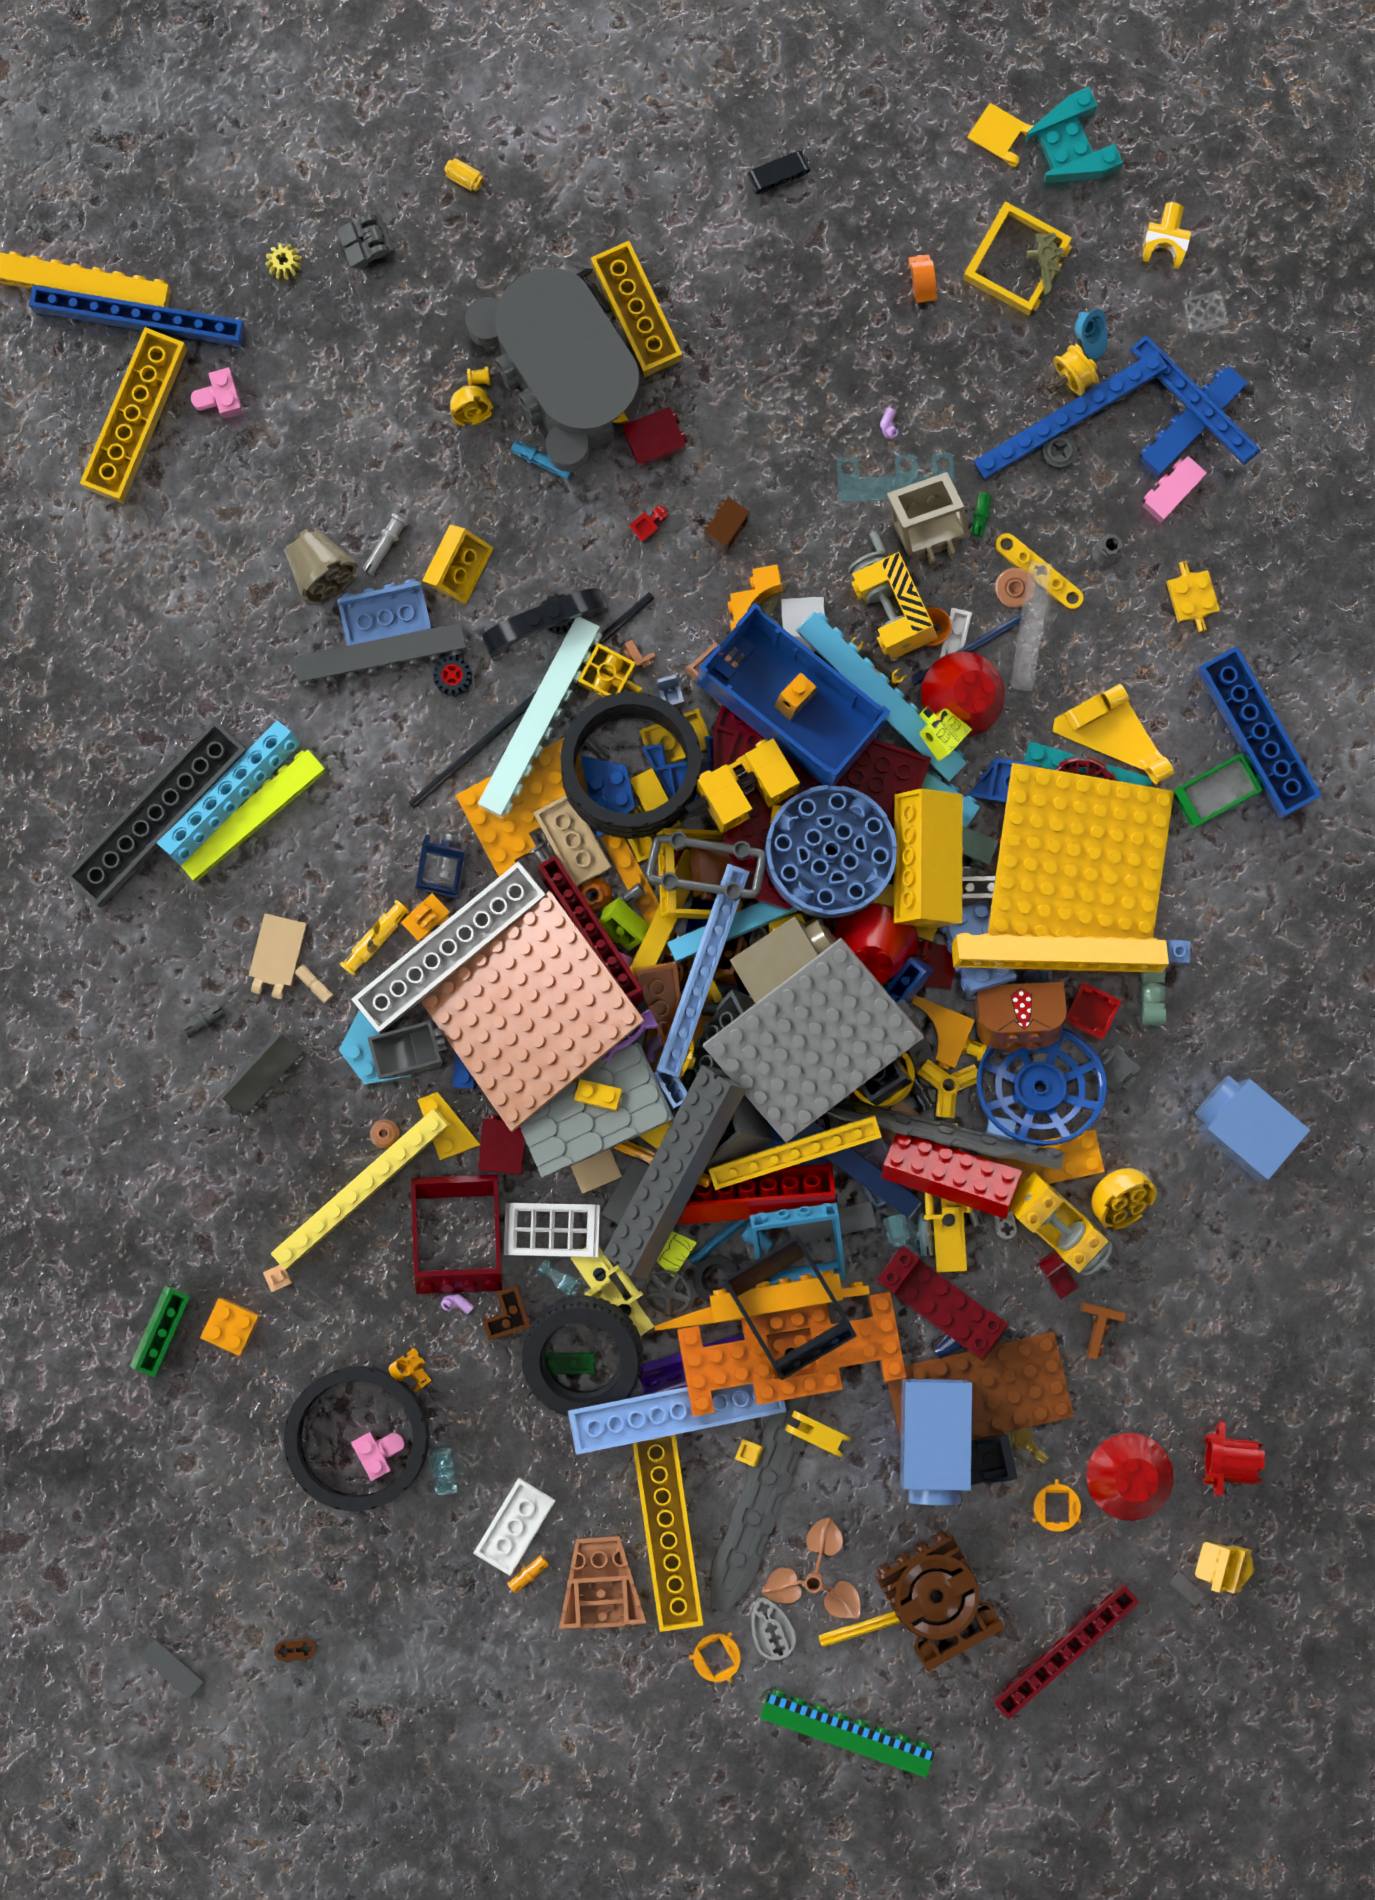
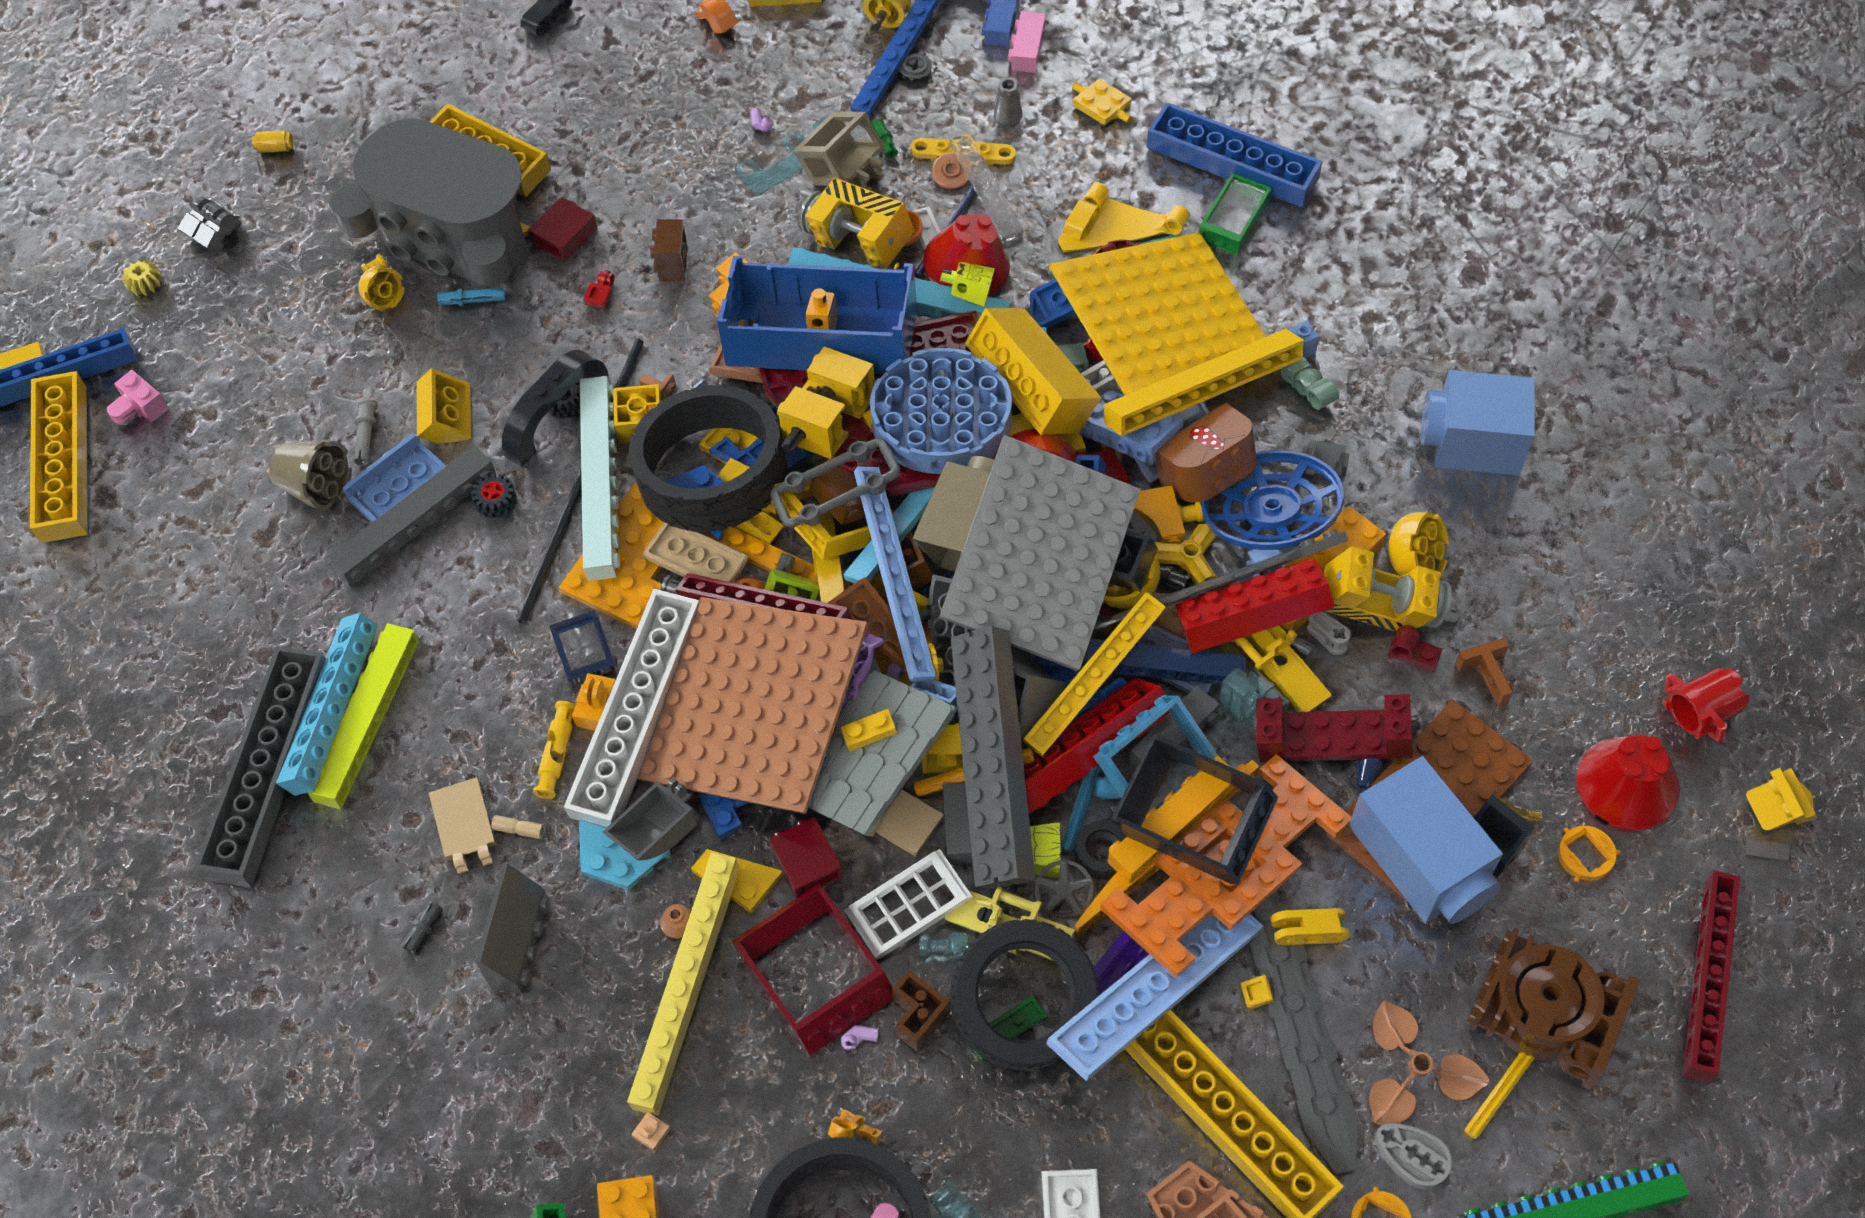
camera: 30 degrees left, 25 degrees down
red container [1064,982,1122,1041] -> none

